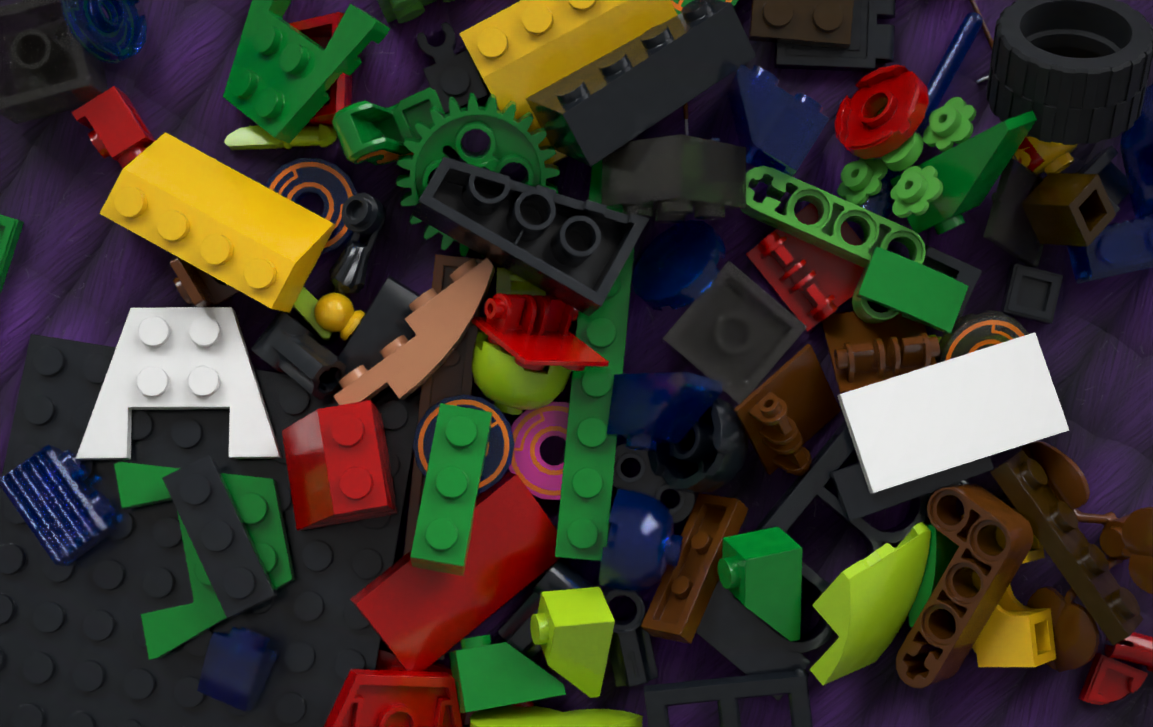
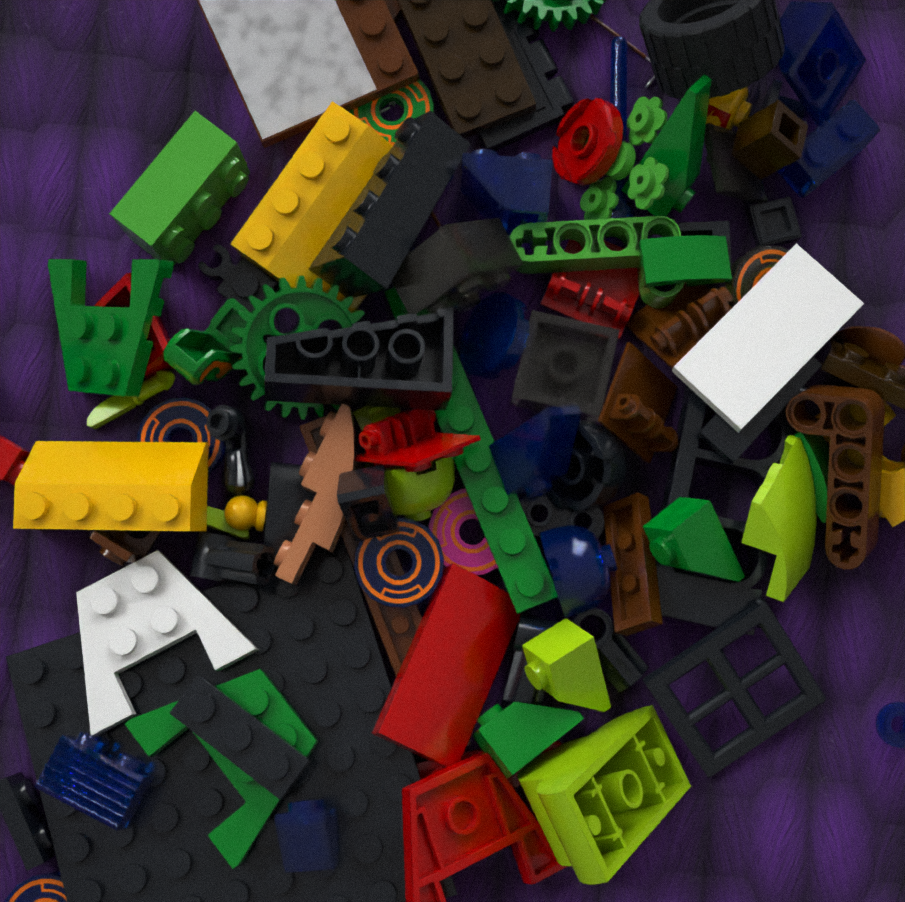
camera: 30 degrees left, 5 degrees down
red slope [282,400,398,531] -> none
green arch [410,403,492,576] -> none
none -> black slope [337,465,400,541]

